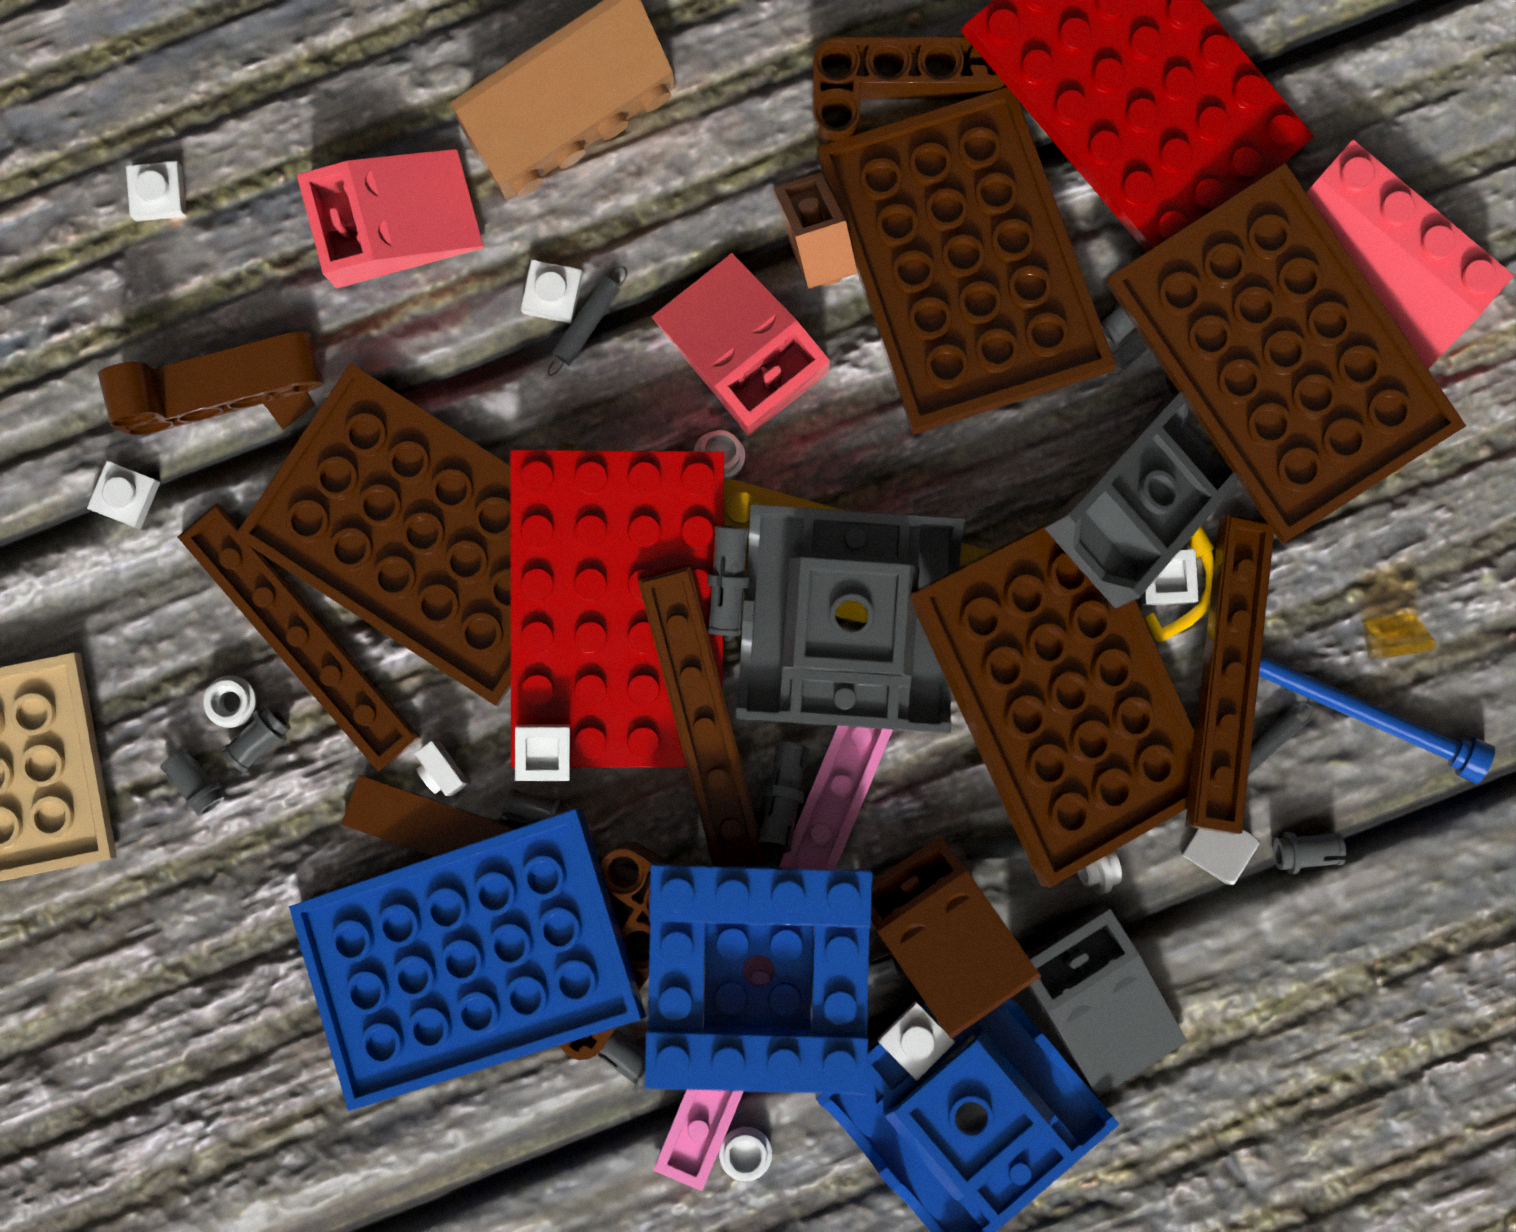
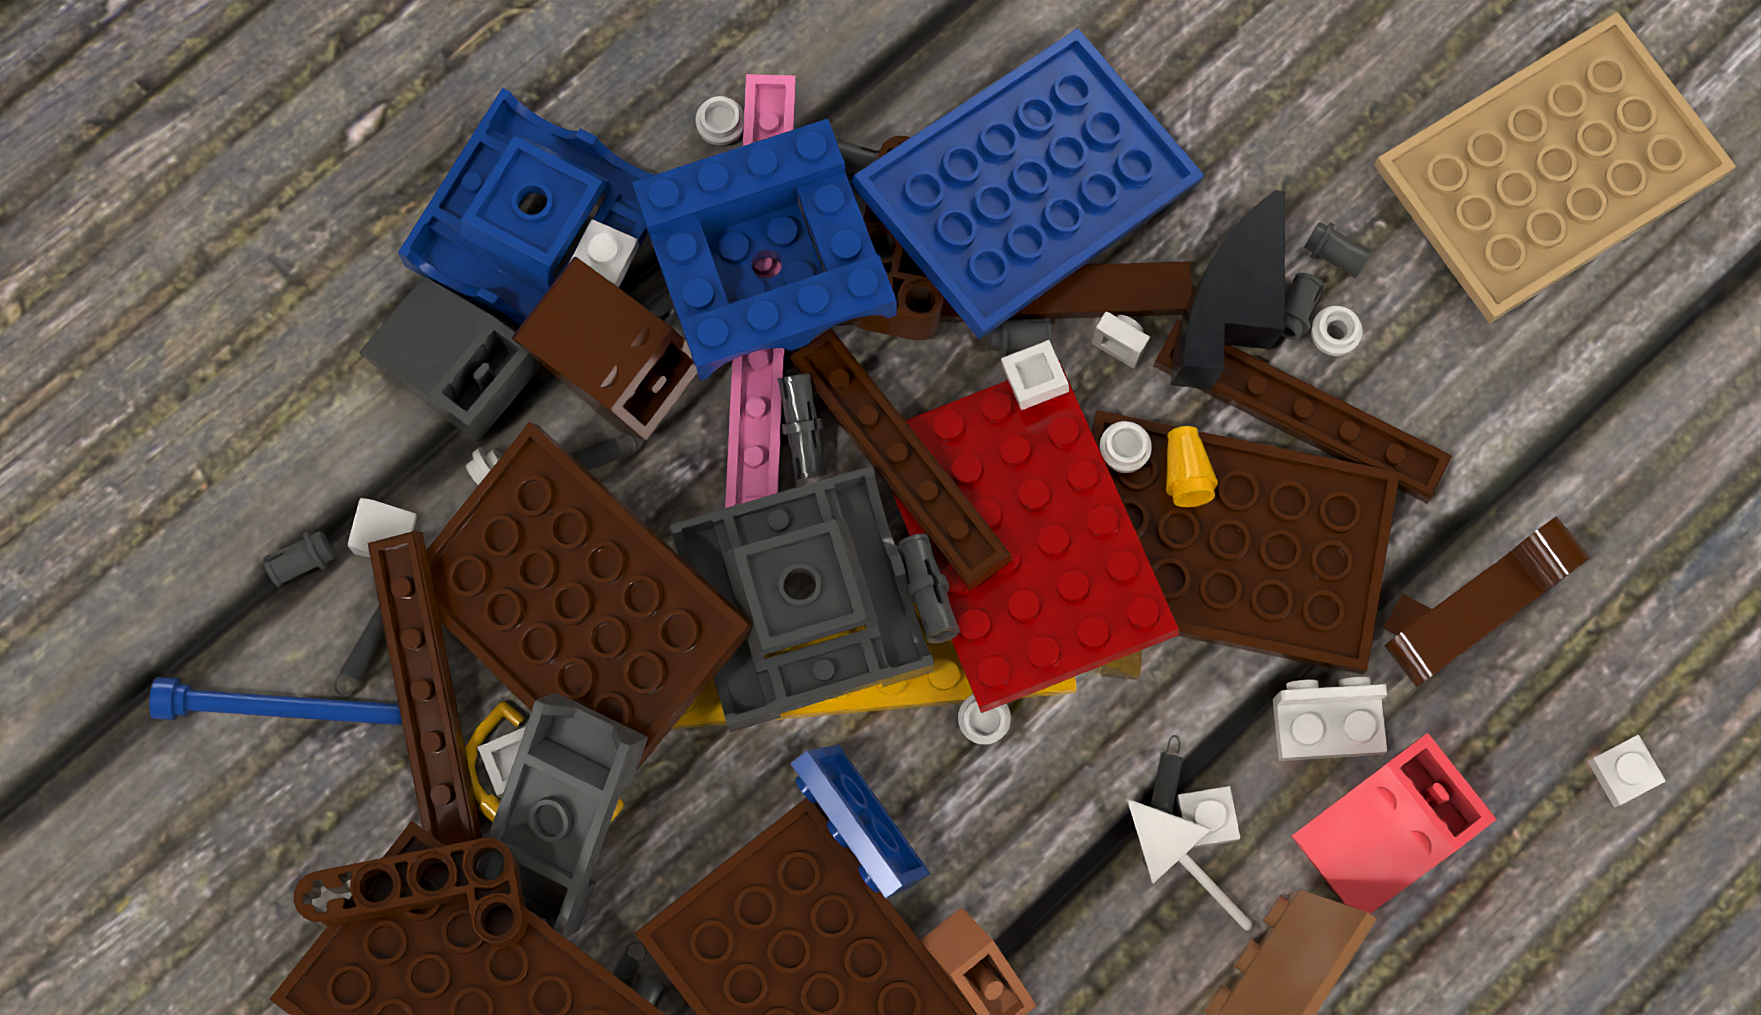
camera: 150 degrees right, 10 degrees down
white plate [87,461,160,530] -> none
coral slope [652,253,830,437] -> none
clear yellow slope [1363,614,1436,660] -> none
none -> reddish brown beam [294,838,527,948]
none -> blue plate [790,744,931,899]
none -> white plate [1099,421,1152,473]
none -> white piece [1127,798,1253,931]
none -> yellow cone [1166,426,1218,507]
none -> black slope [1170,190,1285,390]
none -> white bracket [1273,677,1387,761]

